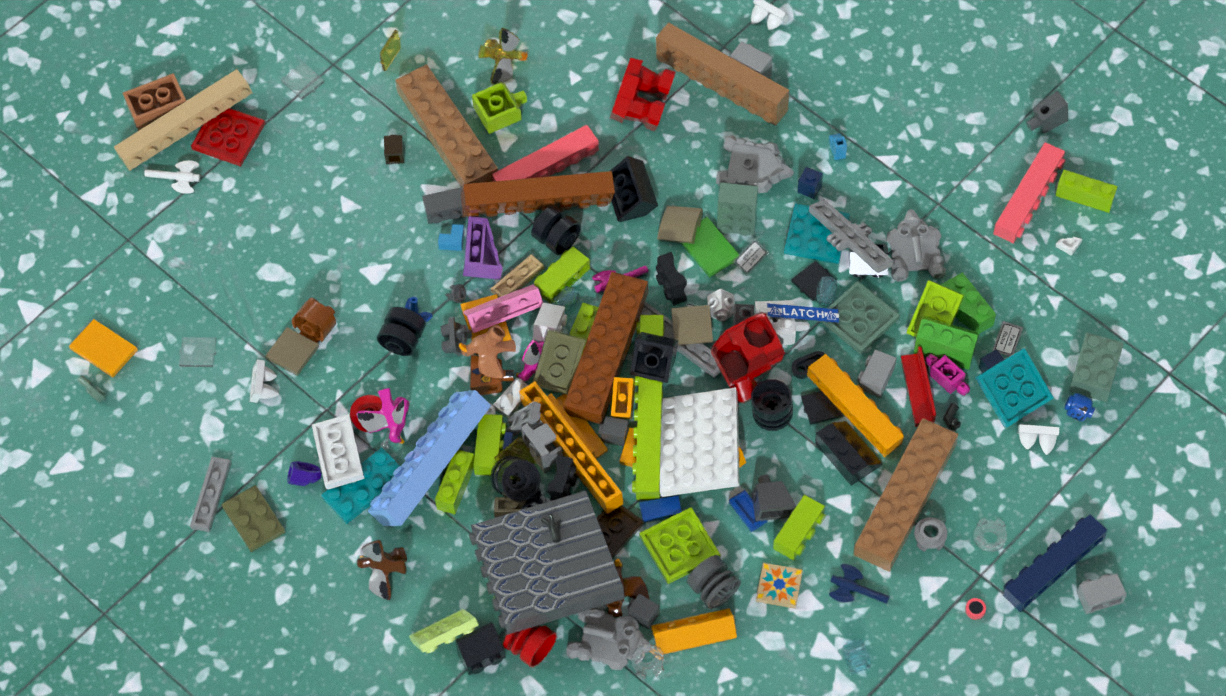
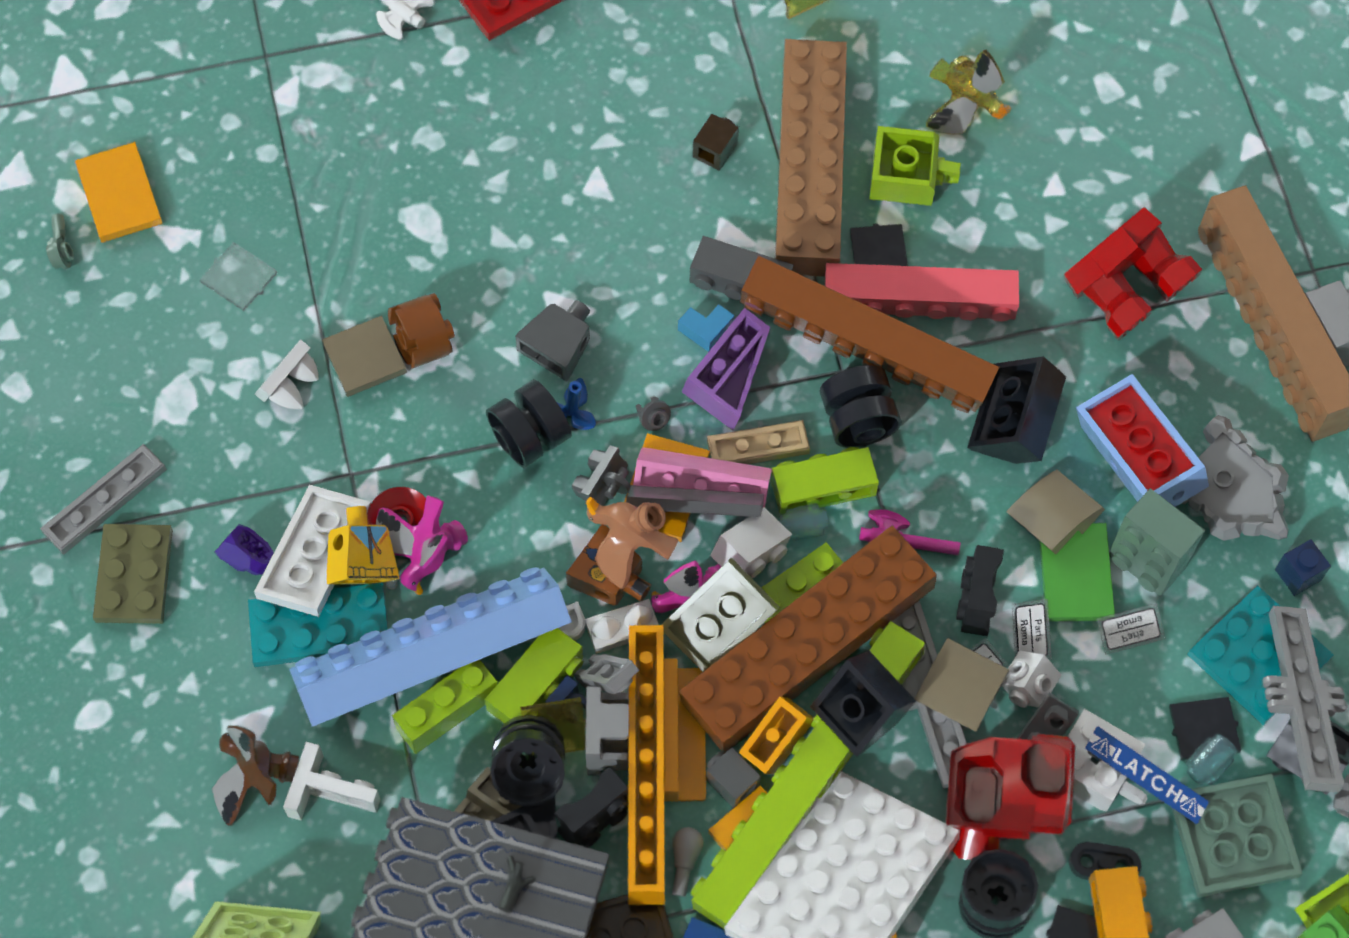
camera: 30 degrees right, 5 degrees up
none -> white bracket [283,742,381,820]
none -> yellow torso [326,506,399,584]
none -> dark grey torso [515,300,590,382]
none -> dark grey tile [627,485,764,517]
none -> light grey piece [672,827,703,897]
none -> black piece [850,223,908,266]
none -> sticker [1011,599,1052,660]
none -> brick [1076,374,1209,507]

